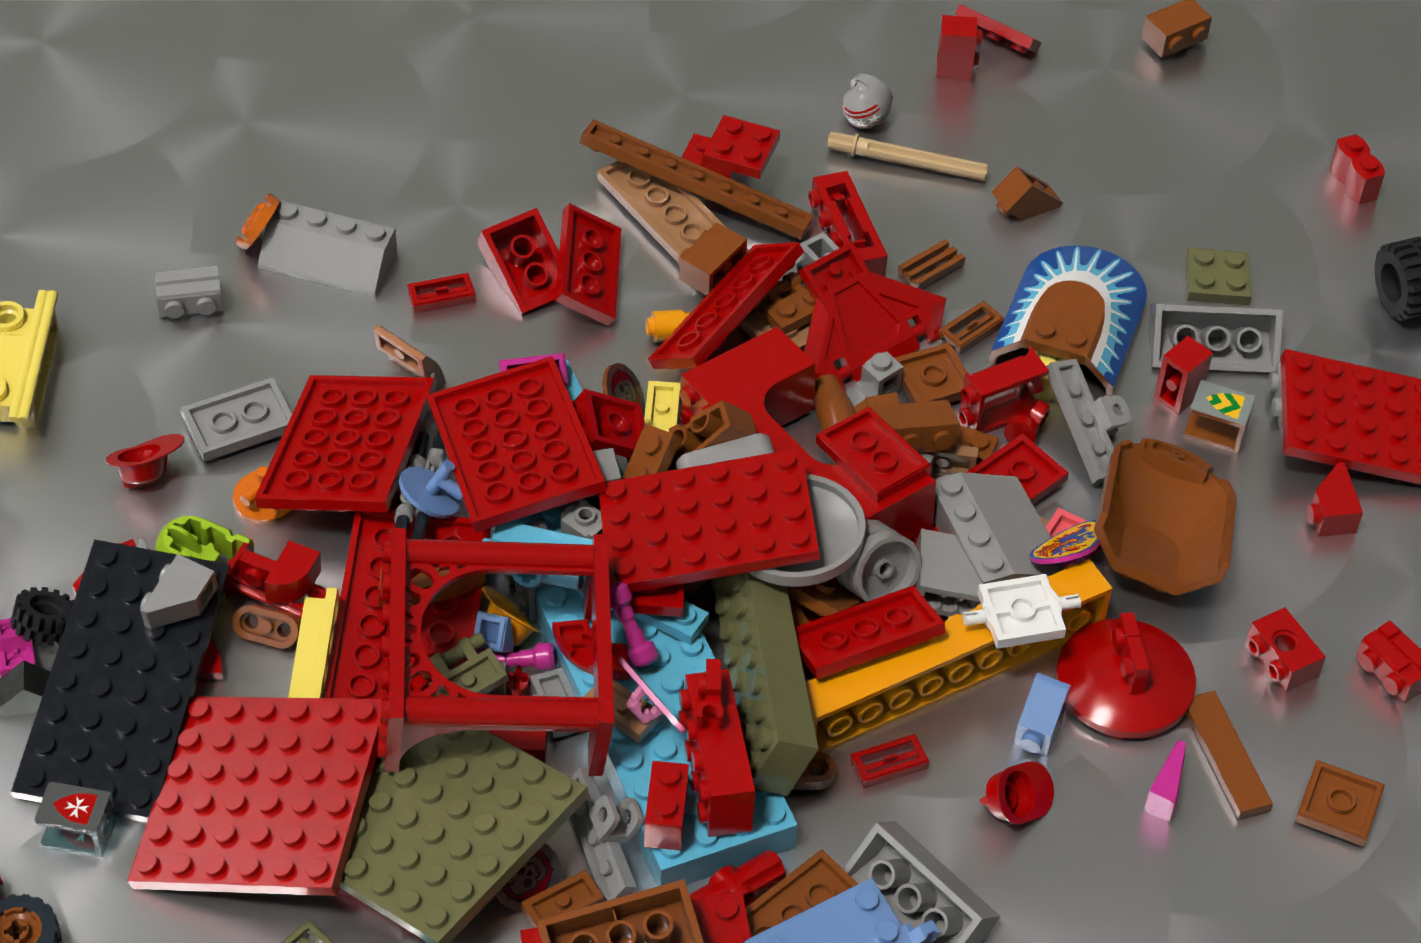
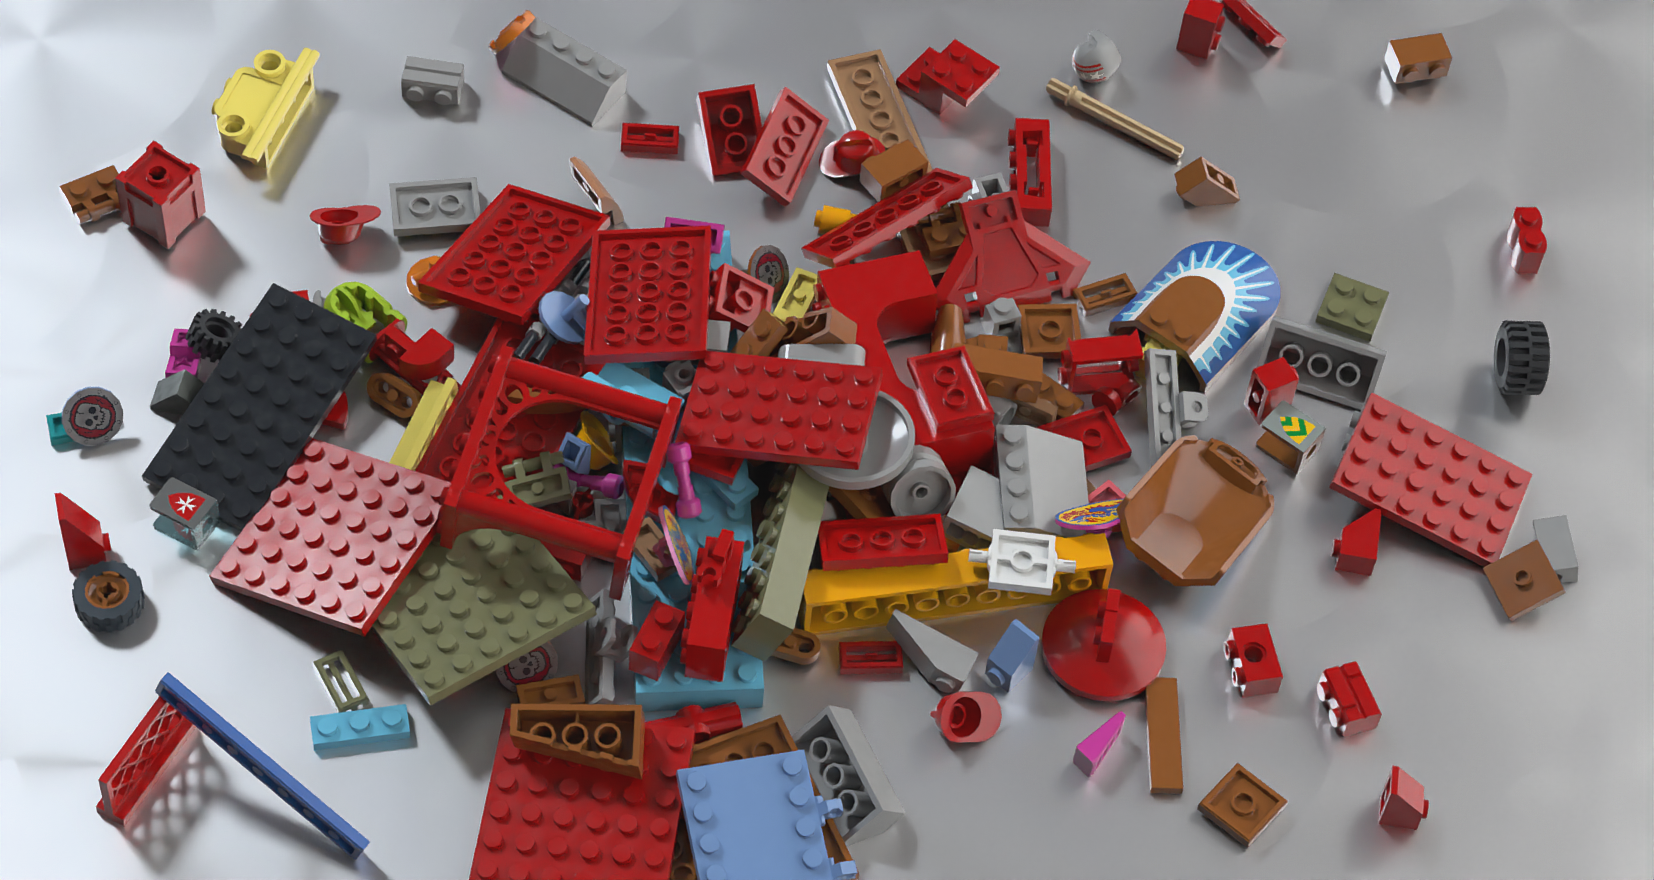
camera: 15 degrees right, 5 degrees up
light grey slope [140,554,218,629] -> none
dark orange plate [579,119,814,240] -> none
dark orange tile [898,239,965,289] -> none
none -> red piece [819,130,885,178]
none -> light grey slope [885,609,979,694]

